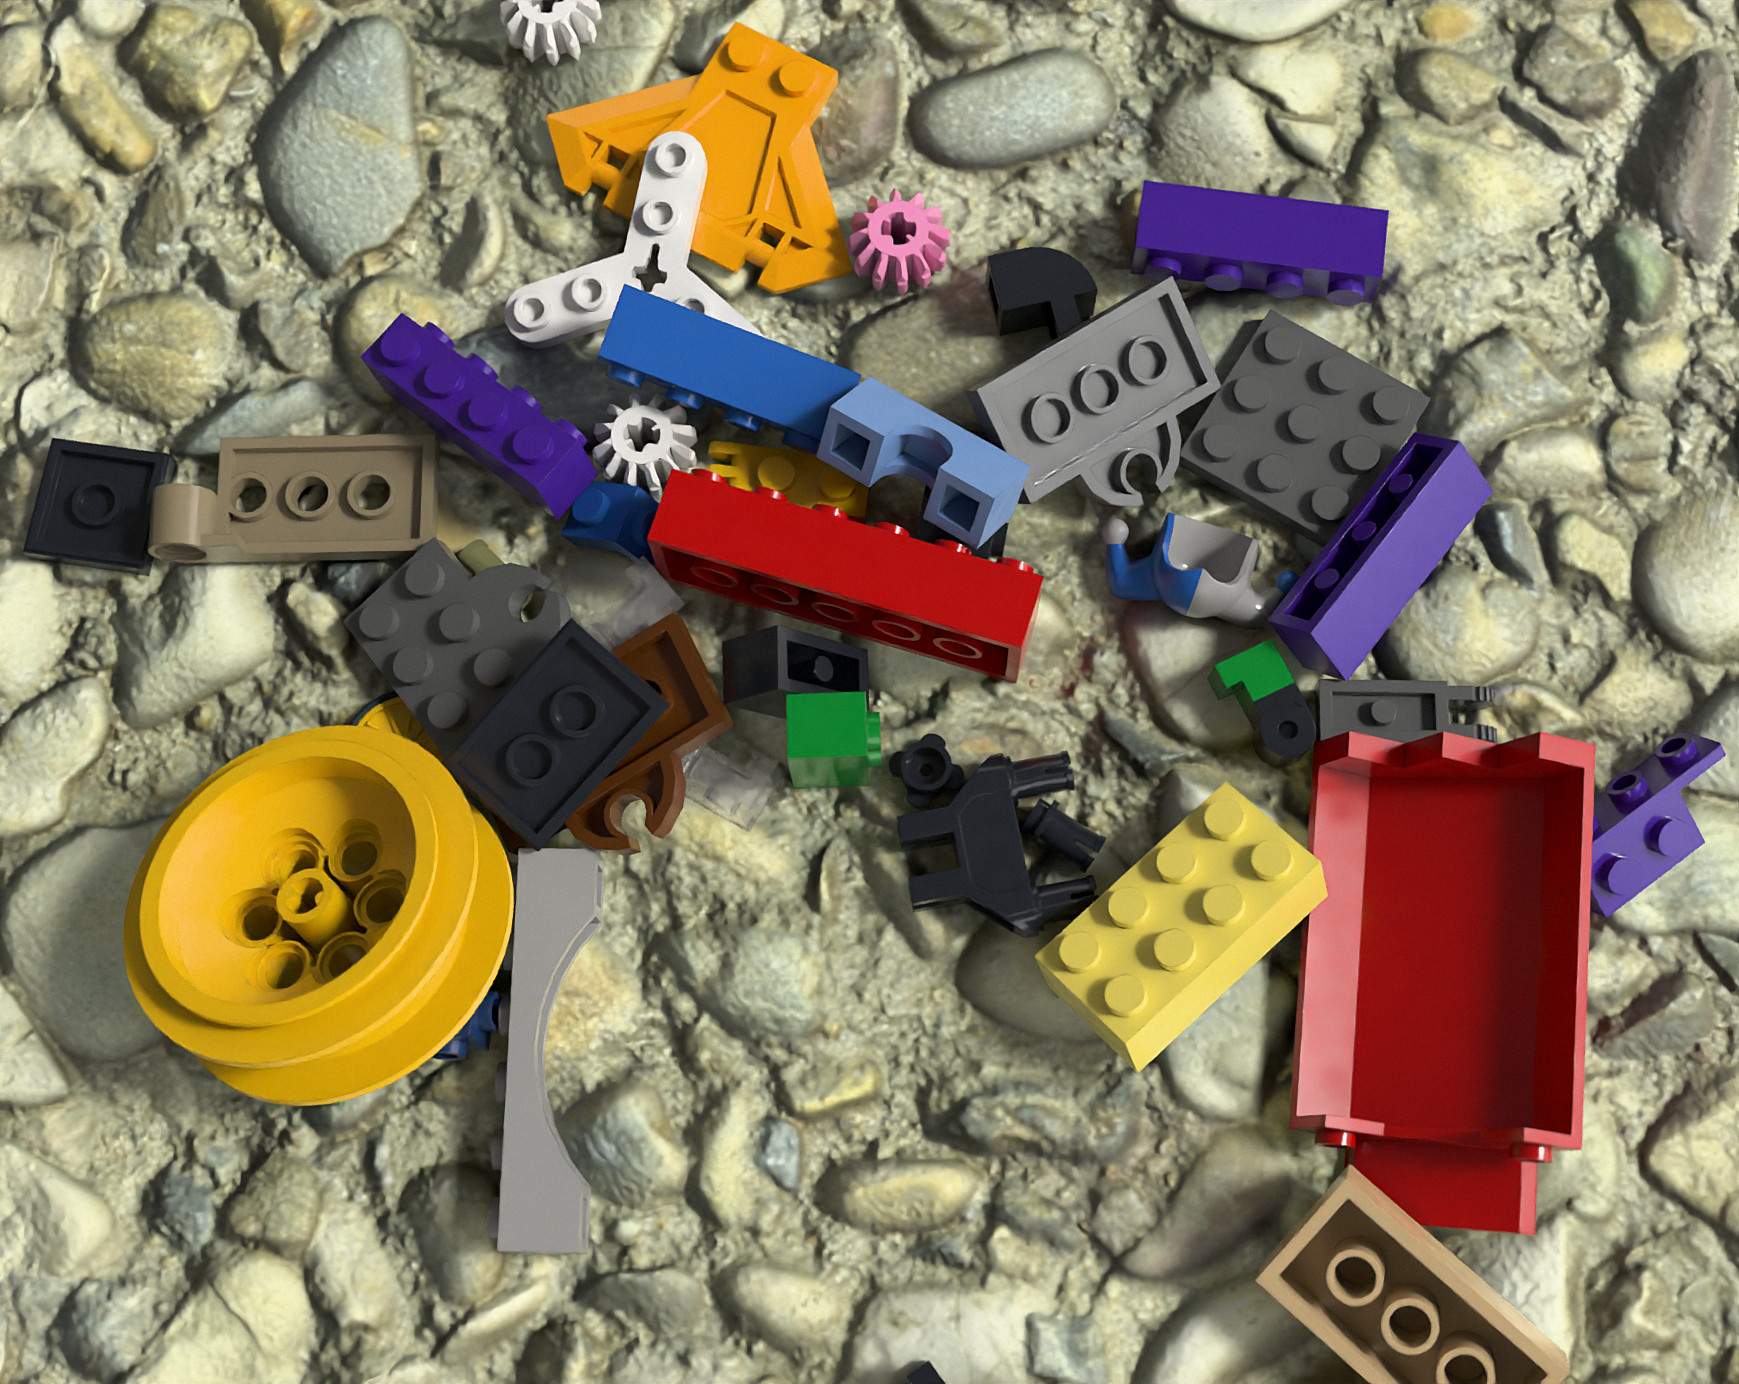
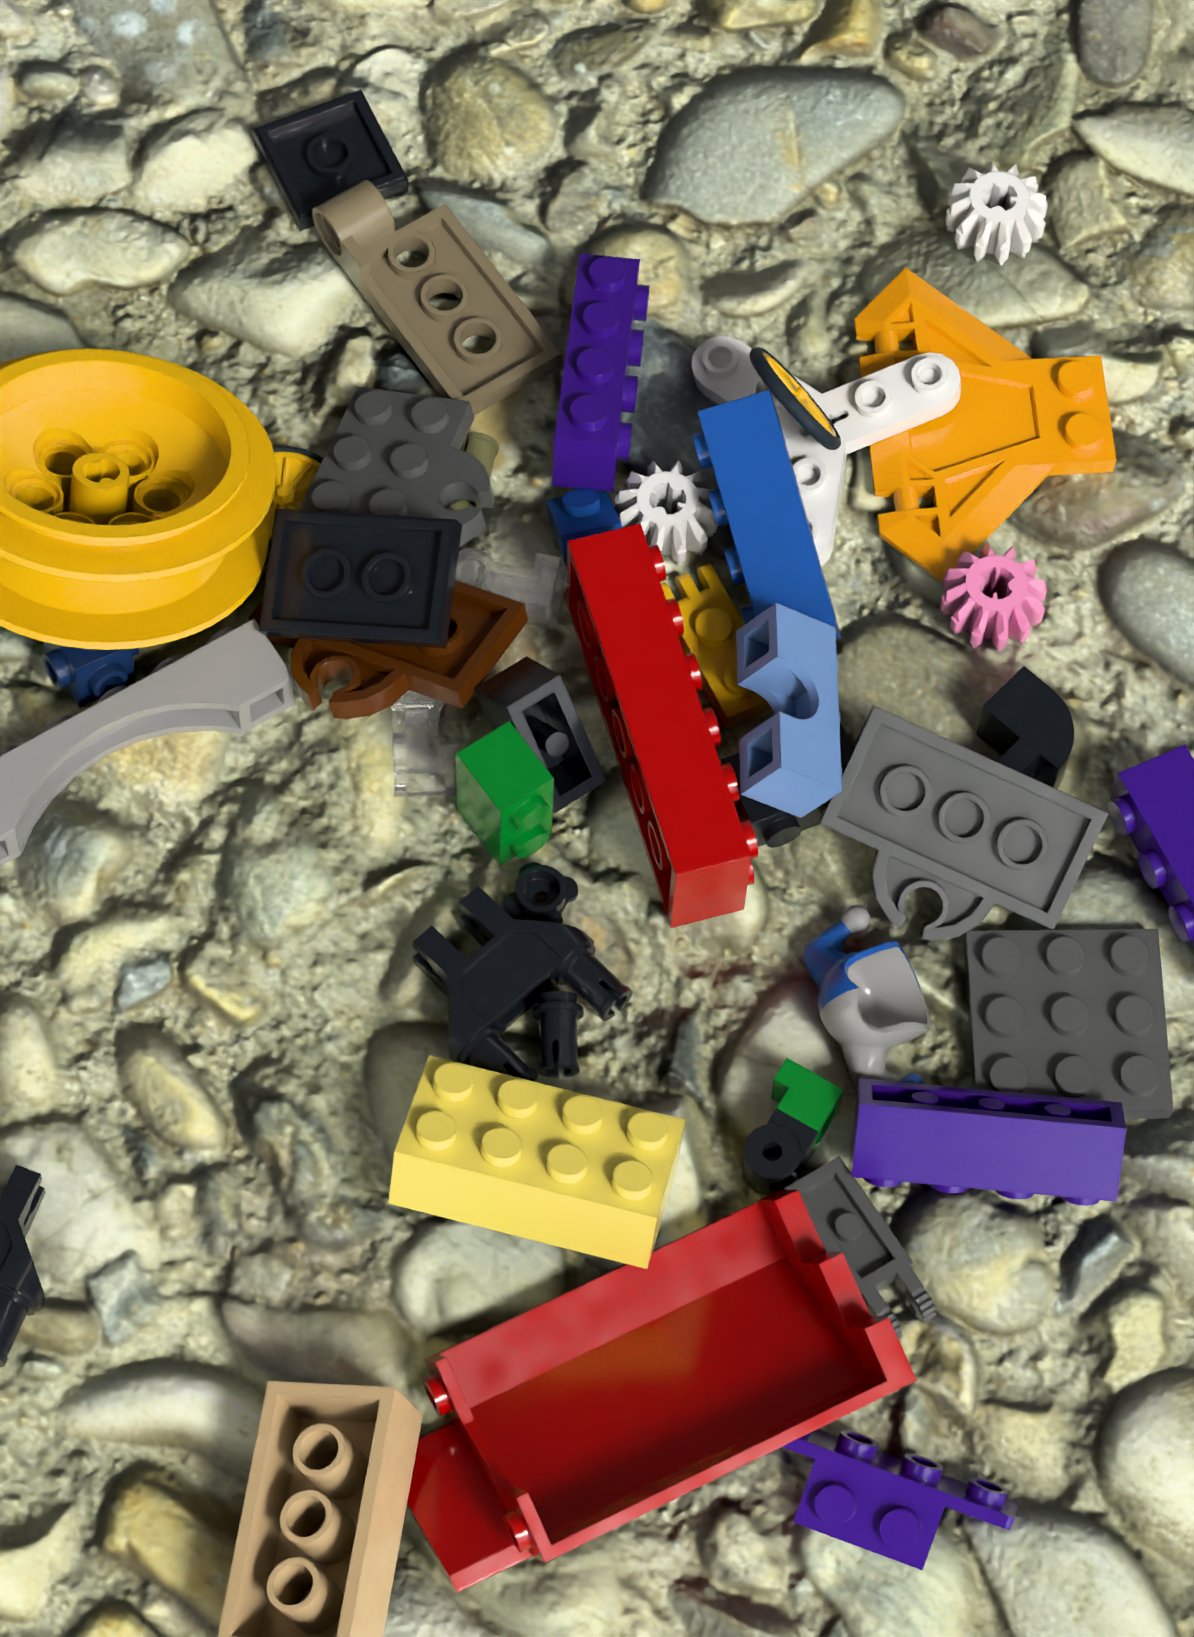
camera: 50 degrees right, 10 degrees down
none -> black wheel [749,347,841,450]

